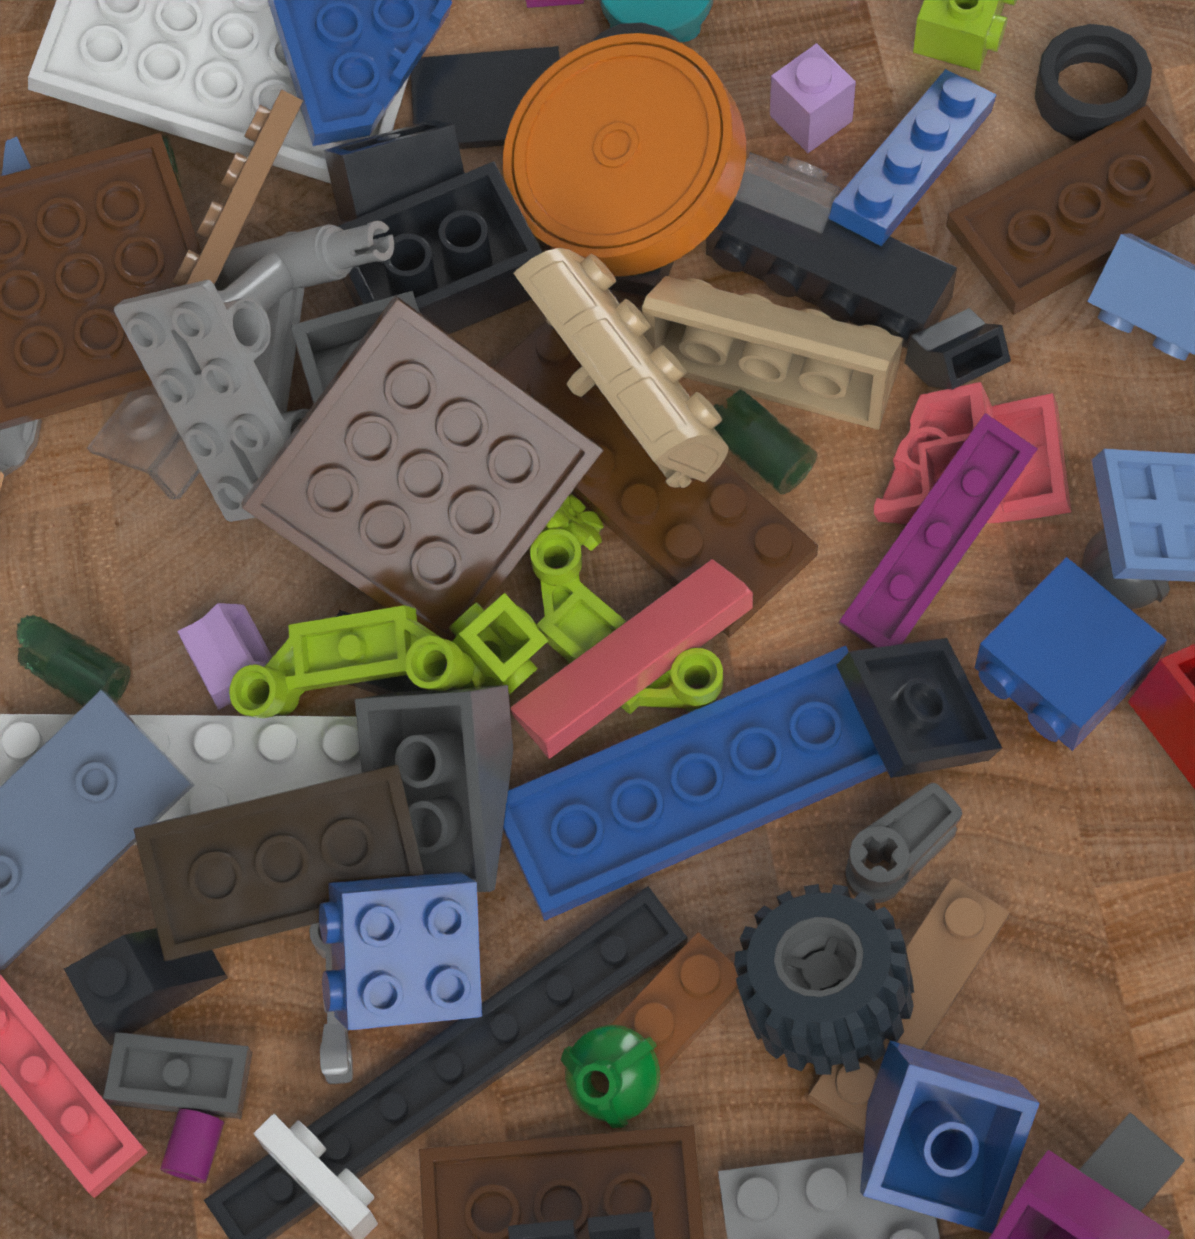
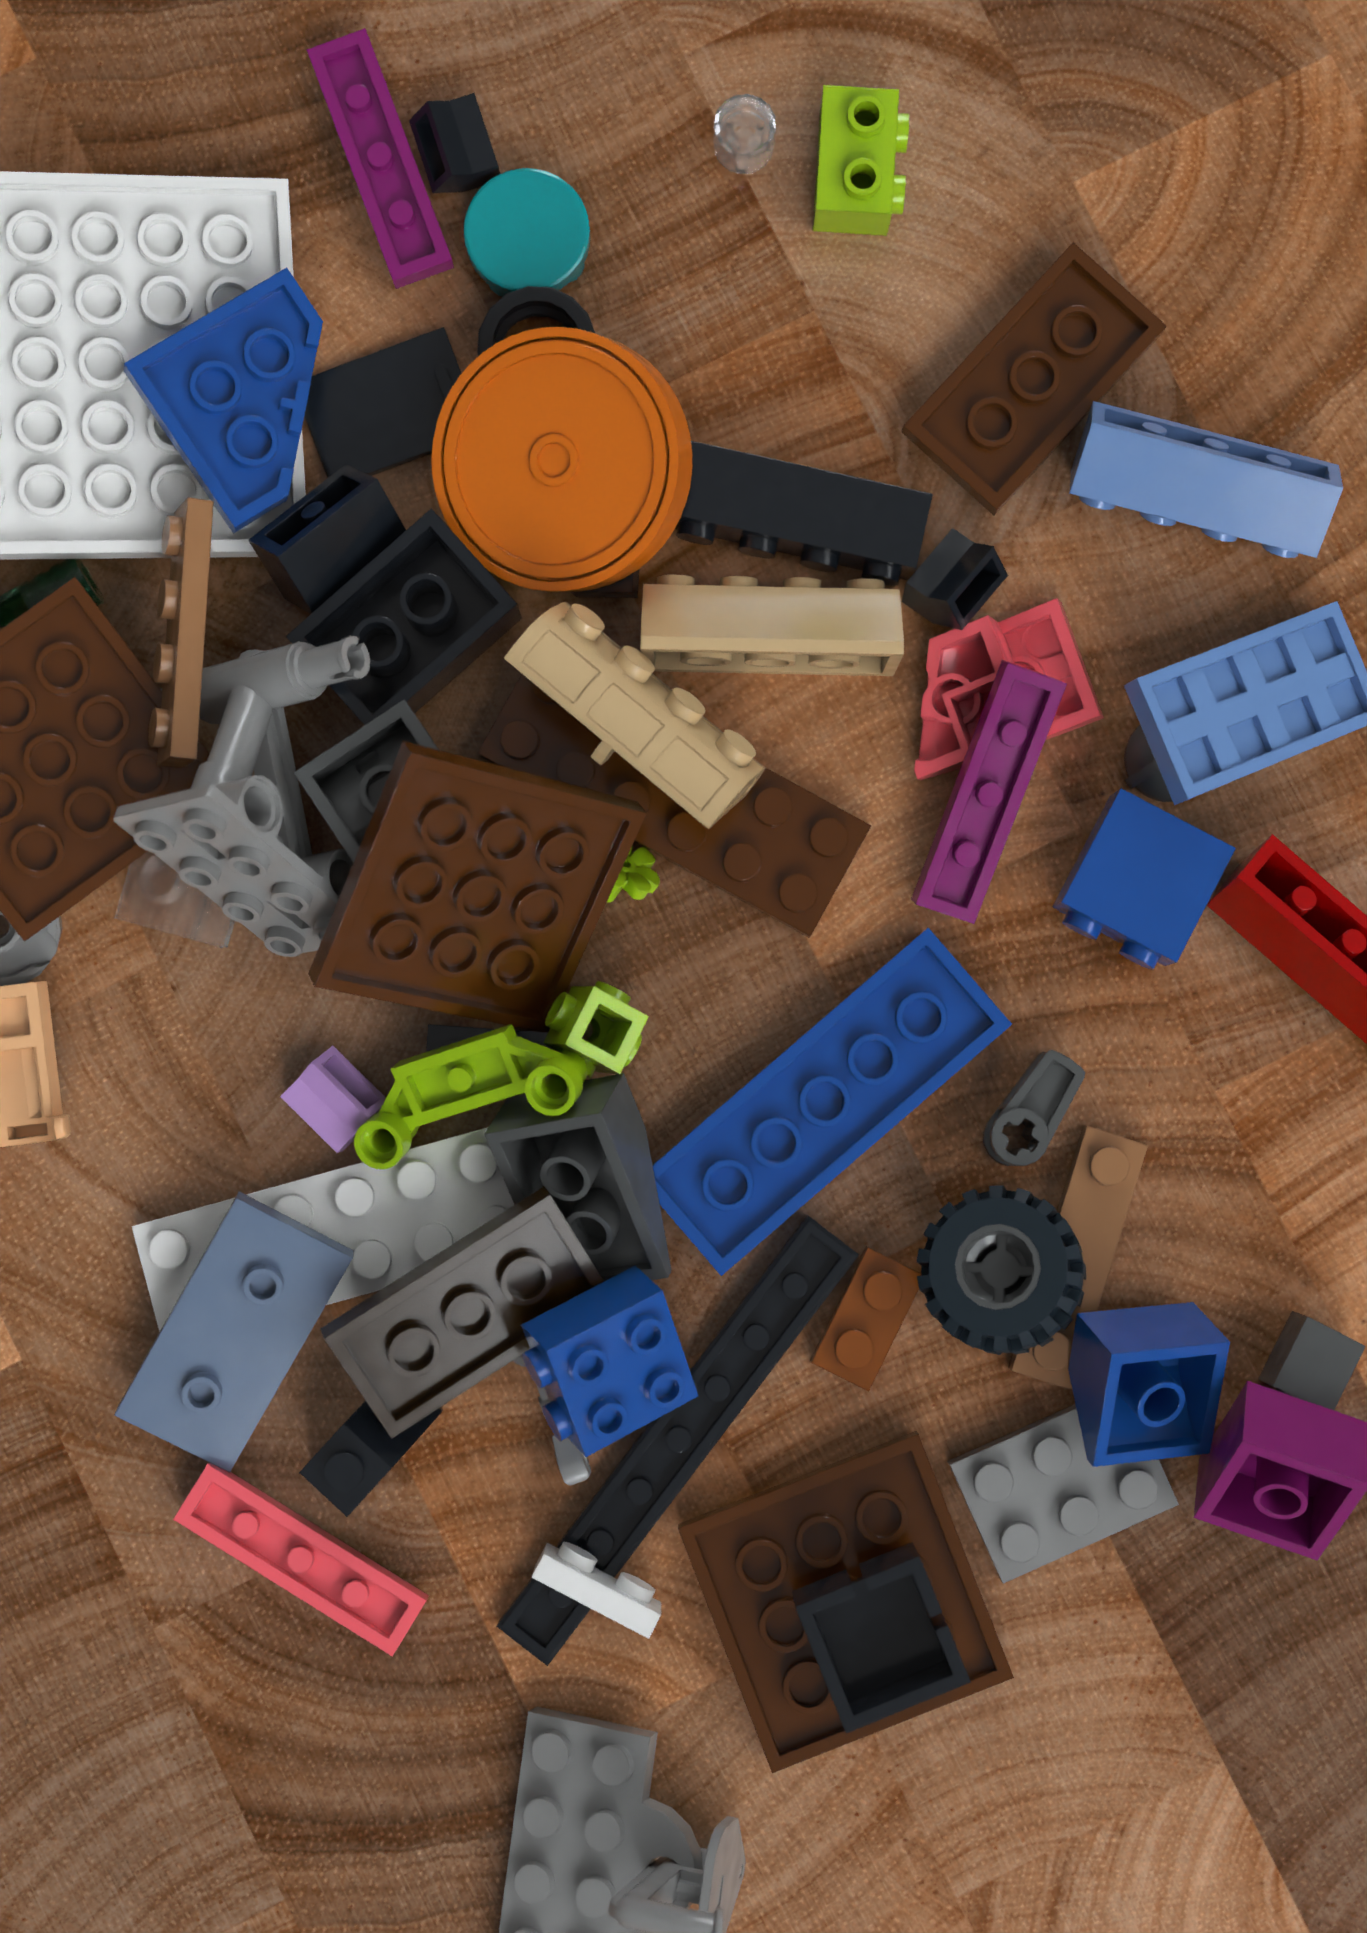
camera: 20 degrees left, 20 degrees up
clear green hinge [16,614,131,707] -> none
dark grey plate [103,1032,252,1119] -> none
magenta hinge [160,1109,224,1183] -> none
coral slope [510,559,753,759] -> none
lime plate [530,529,723,715] -> none
green piece [560,1025,660,1129] -> none
clear green hinge [713,389,818,494] -> none
clear piece [735,152,842,234] -> none
lavender brick [770,43,856,153] -> none
plate [829,69,997,246] -> none
black plate [836,638,1002,778] -> none
black tyre [1035,24,1152,141] -> none

